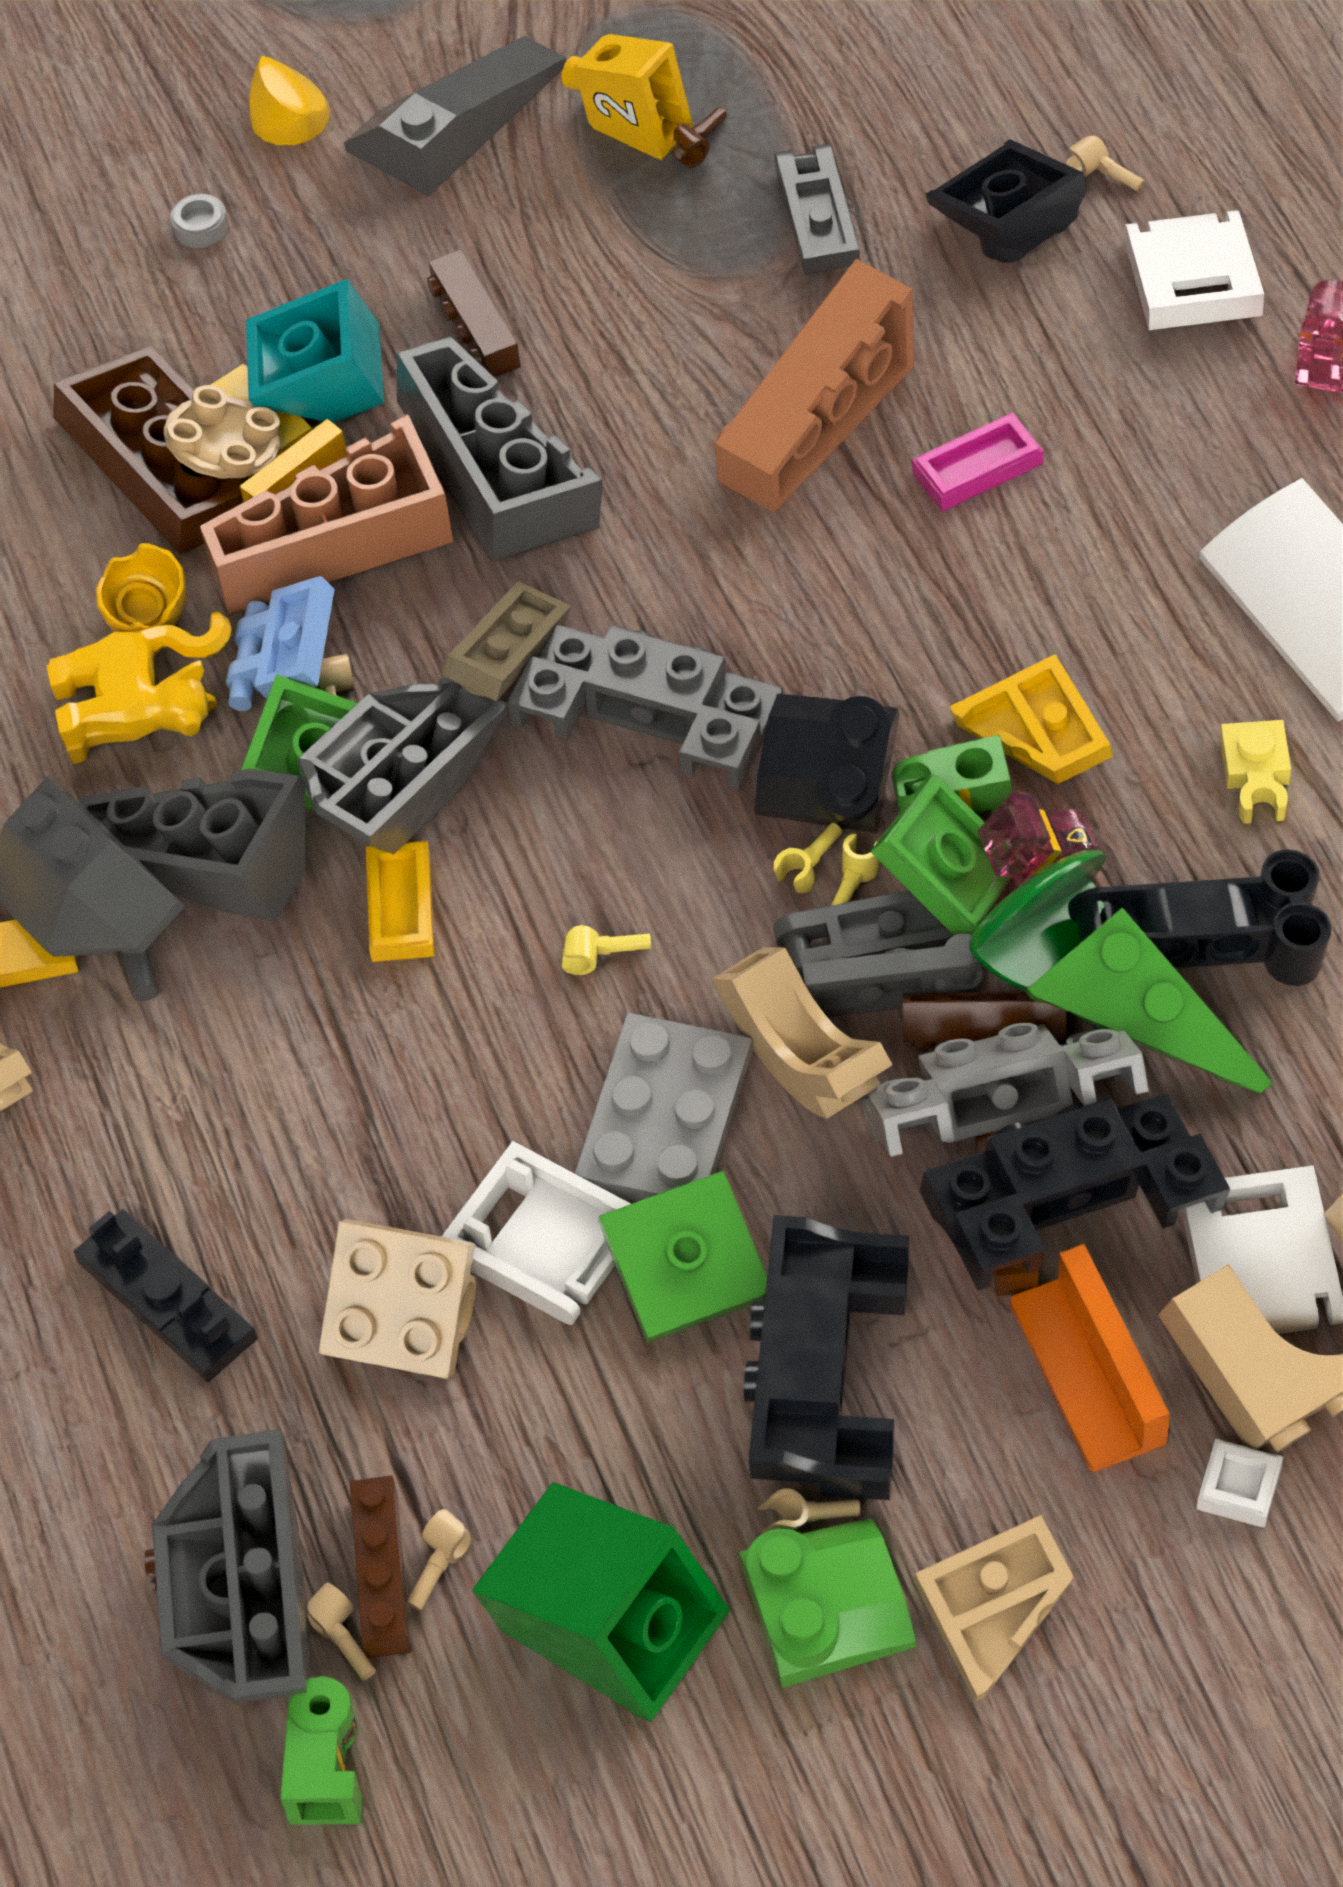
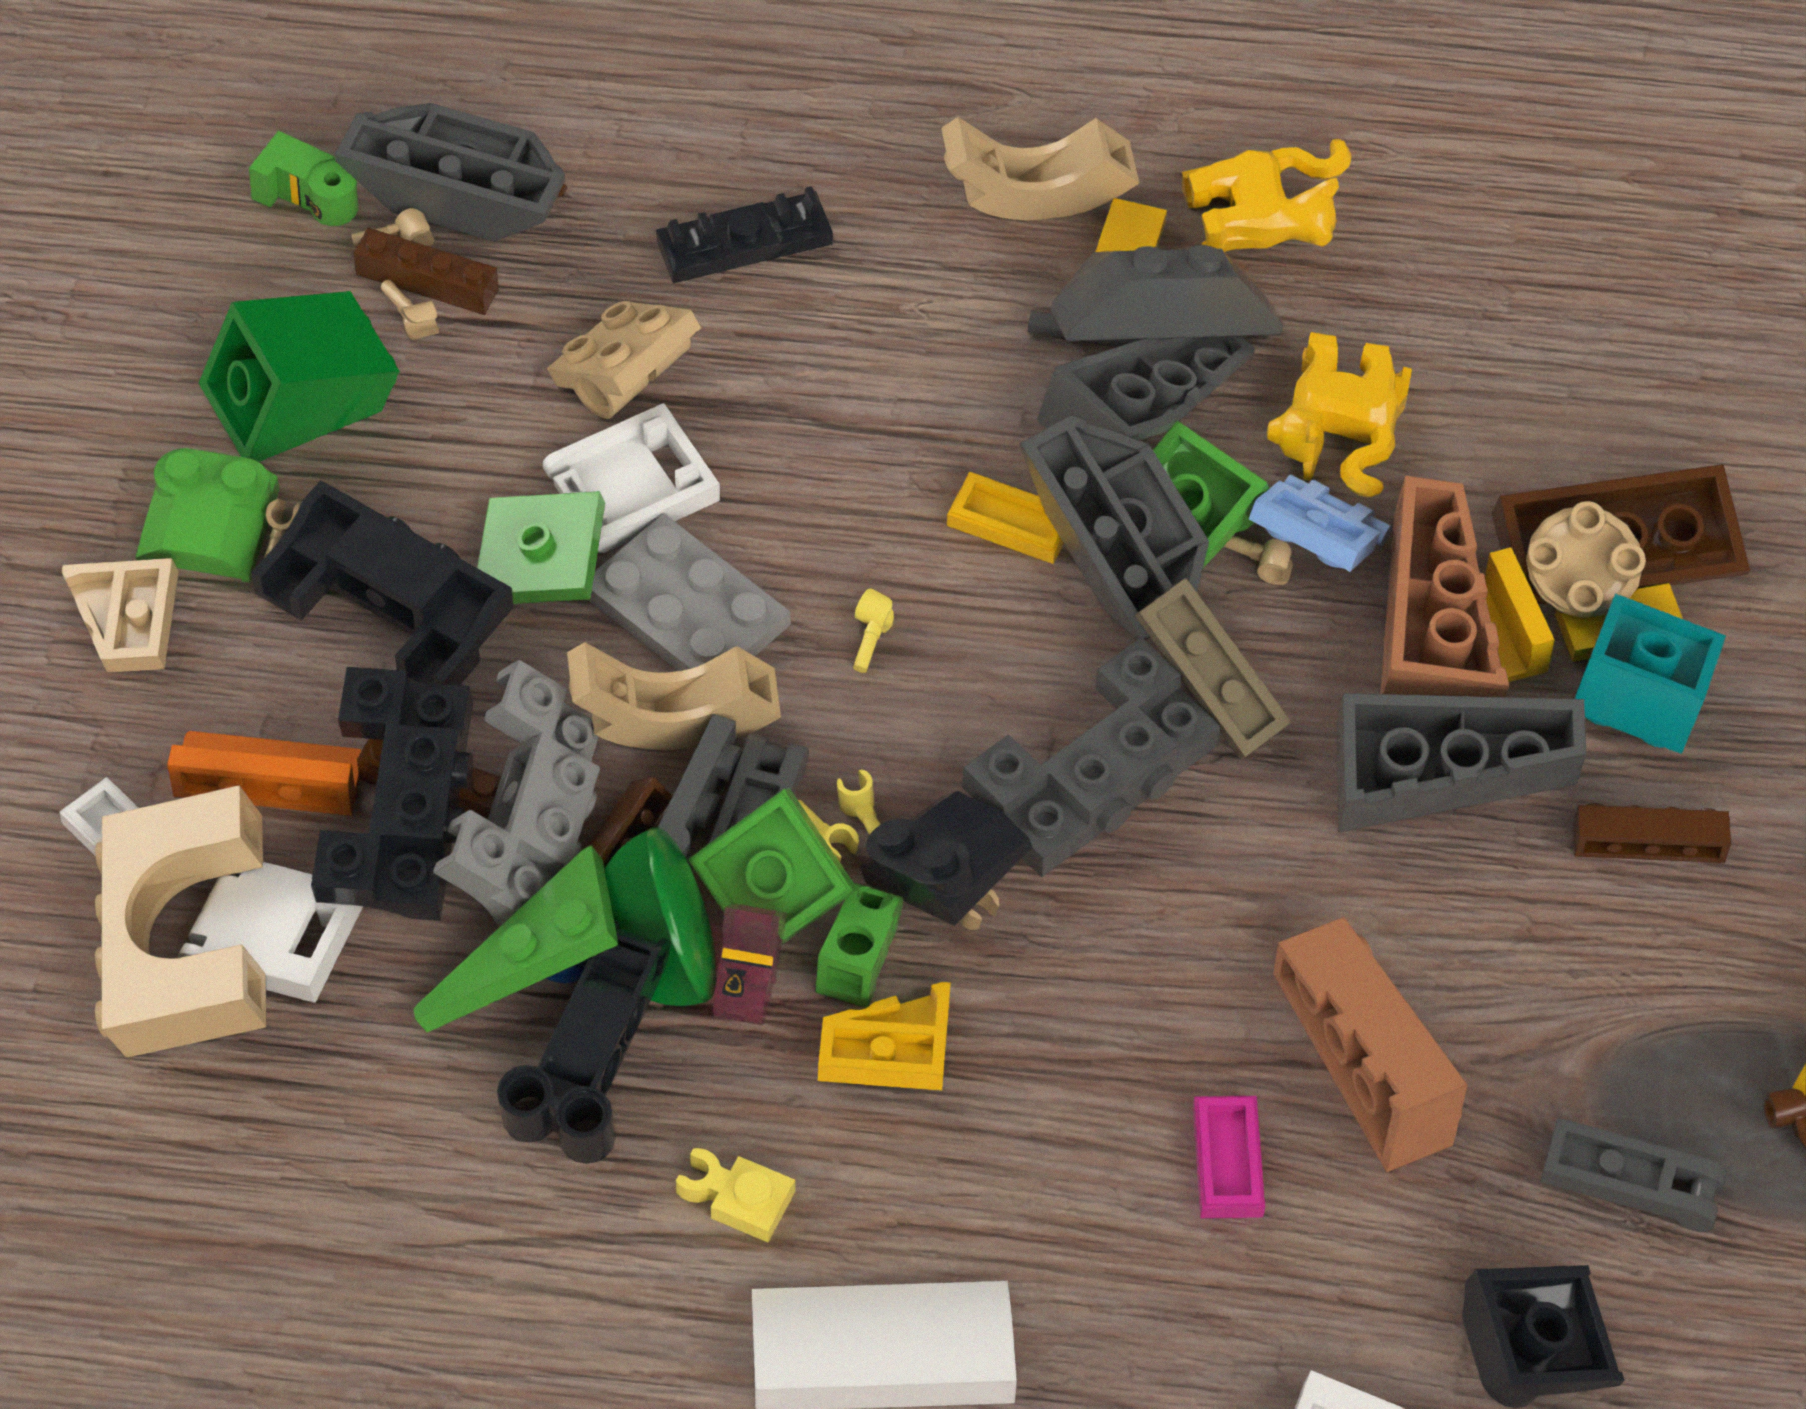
camera: 110 degrees right, 0 degrees up
yellow hair [95,543,187,632] -> none

